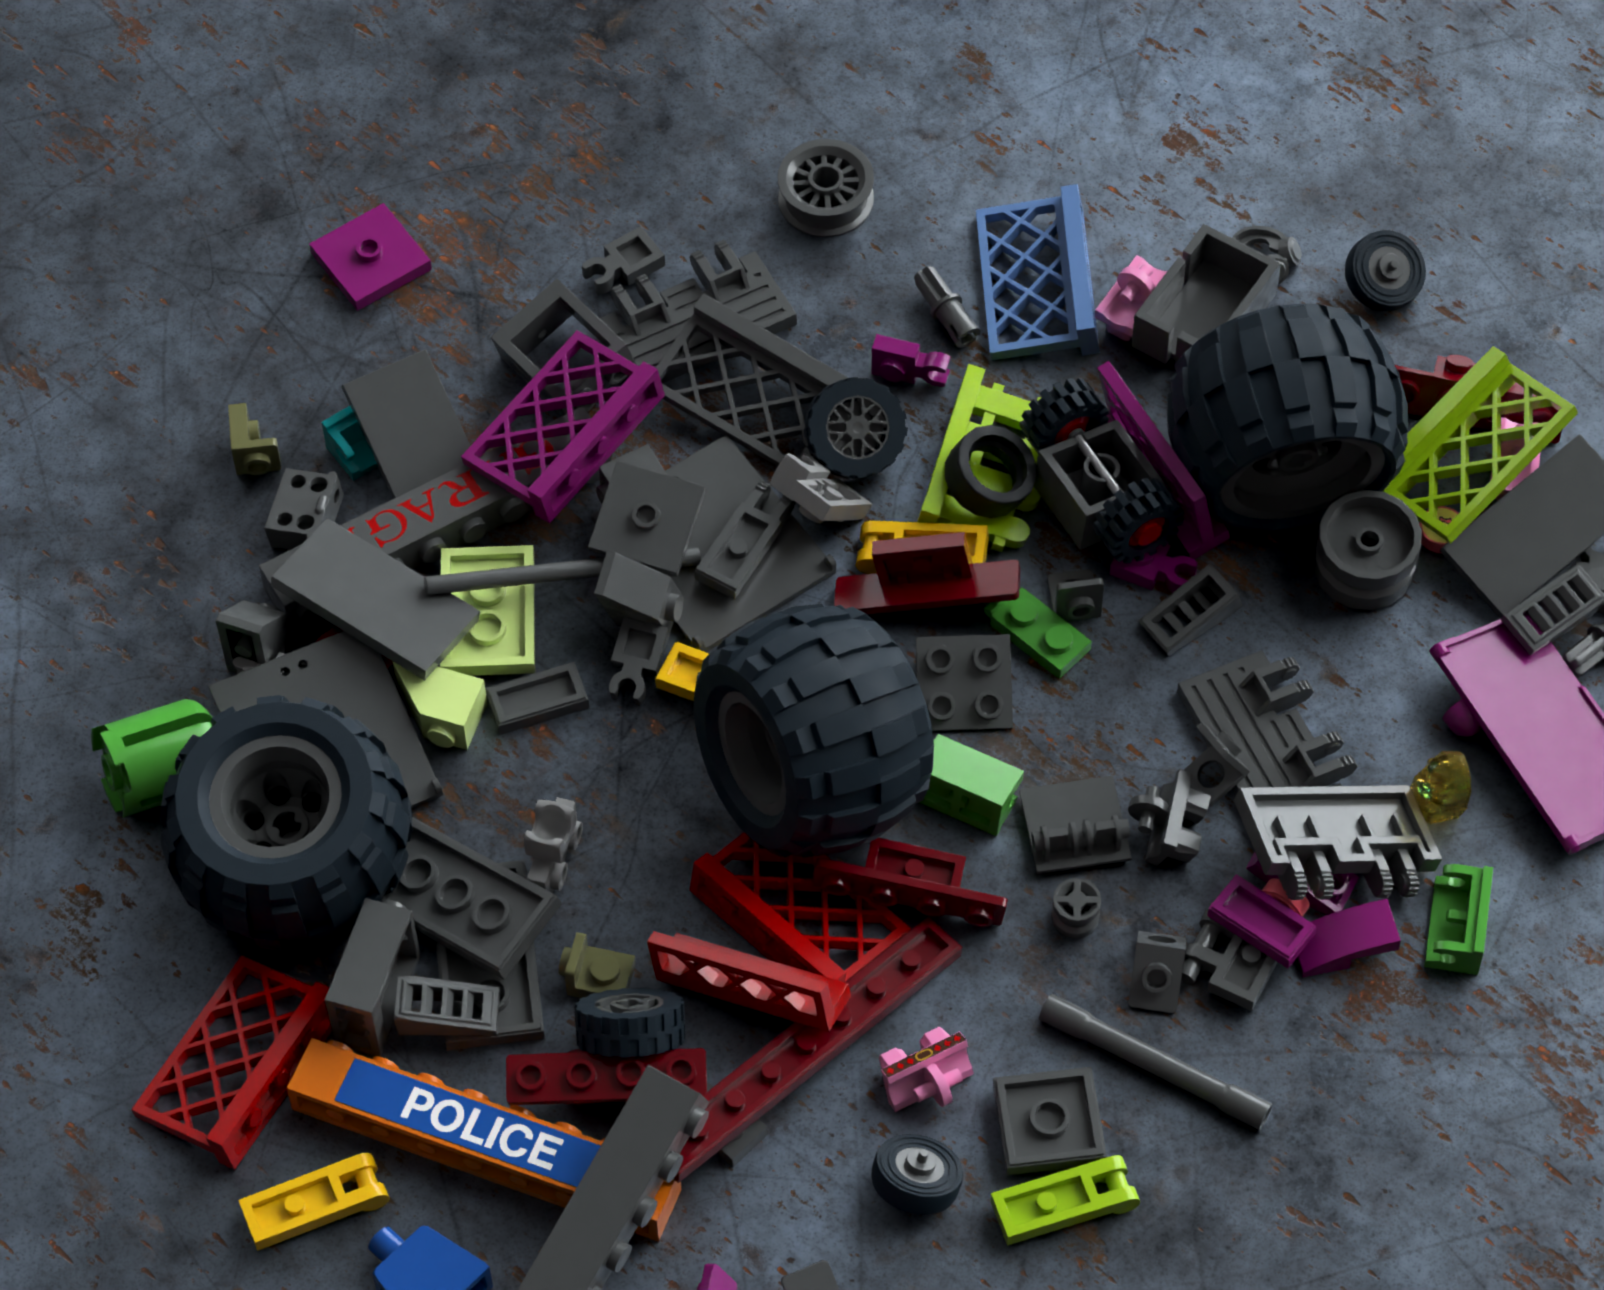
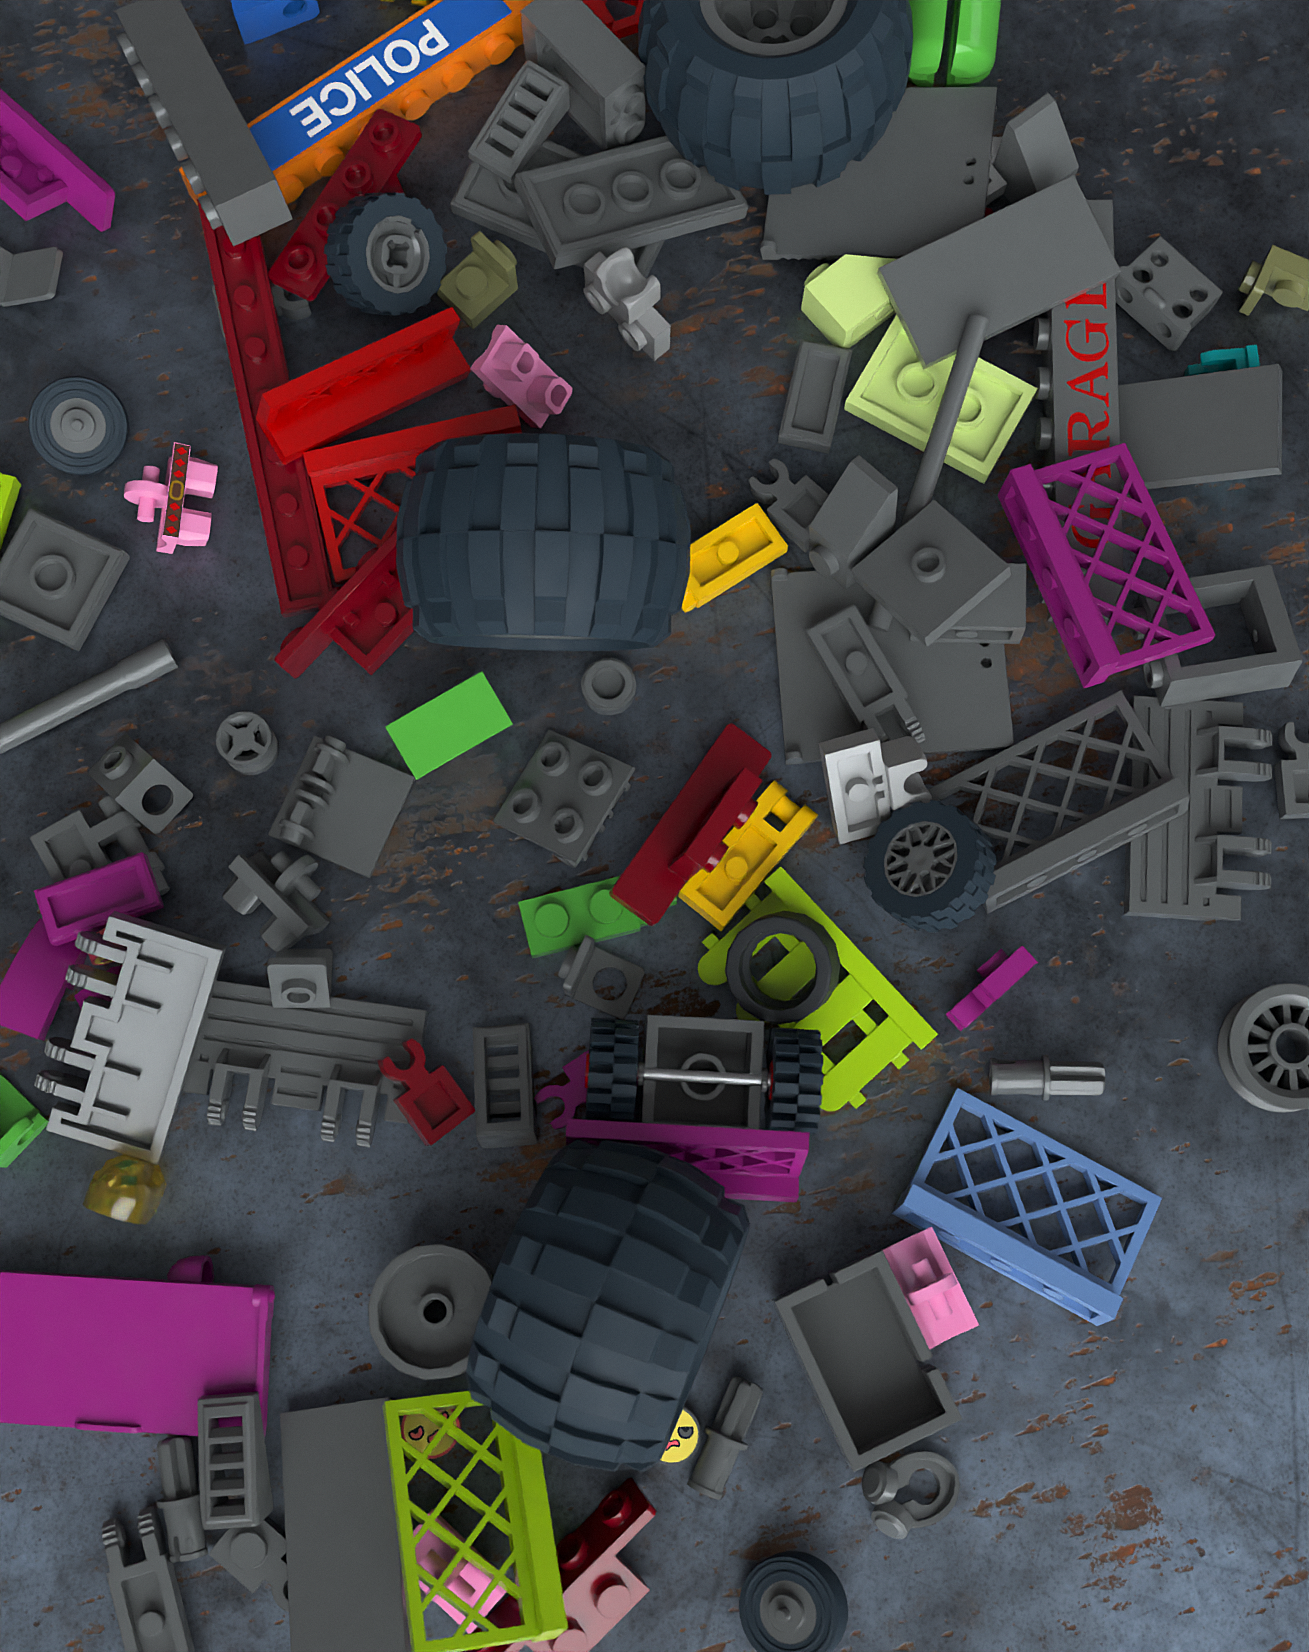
camera: 120 degrees right, 20 degrees up
none -> dark red plate [378,1038,475,1146]
none -> bright pink hips [470,325,573,429]

